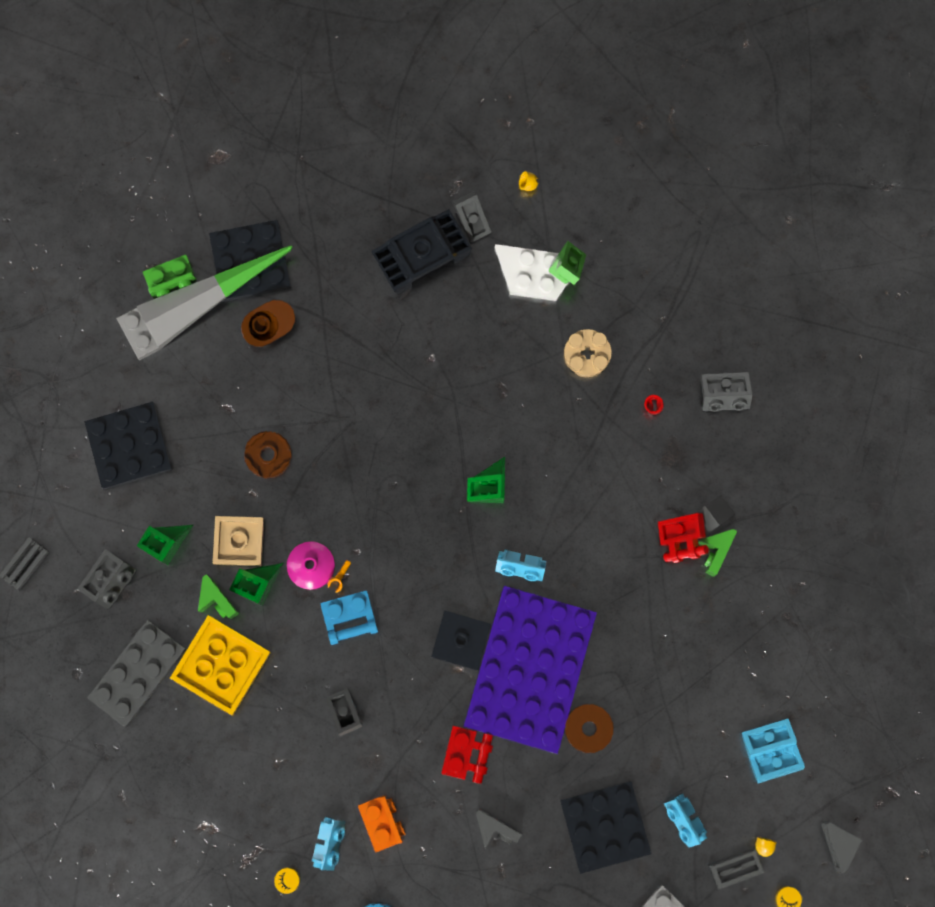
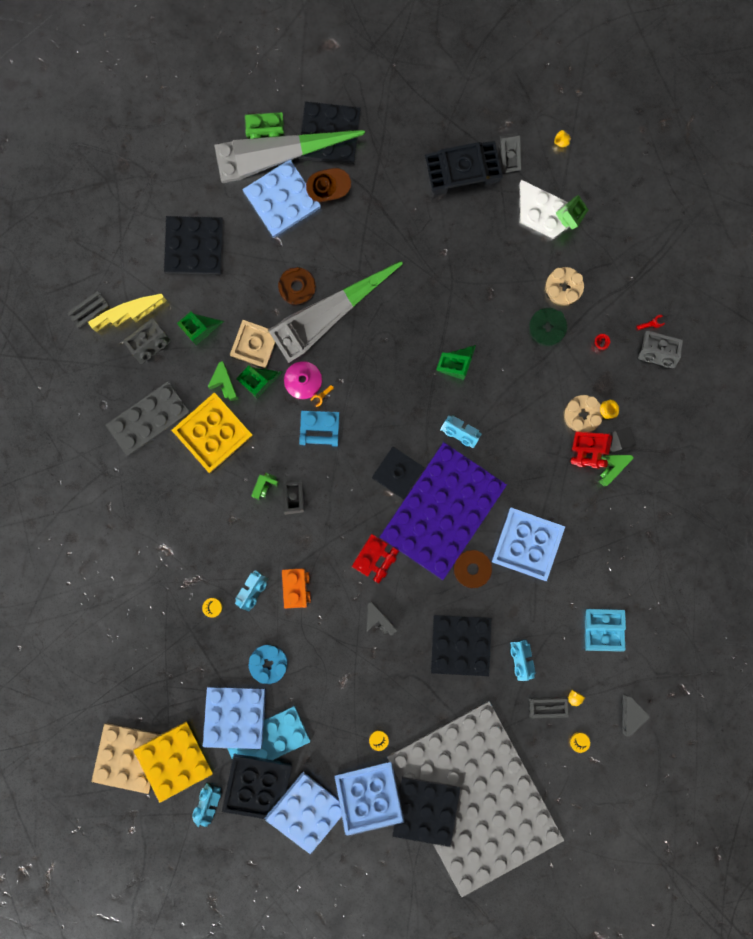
camera: 15 degrees right, 5 degrees up
none -> light yellow slope [88,294,167,332]
none -> light blue plate [243,160,321,238]
none -> bright green bracket [251,473,279,500]
none -> light grey plate [268,261,403,363]
none -> light blue plate [491,508,565,581]
none -> clear green plate [529,308,567,346]
none -> tan plate [564,395,603,433]
none -> yellow tile [600,400,619,419]
none -> red hand [637,315,665,330]

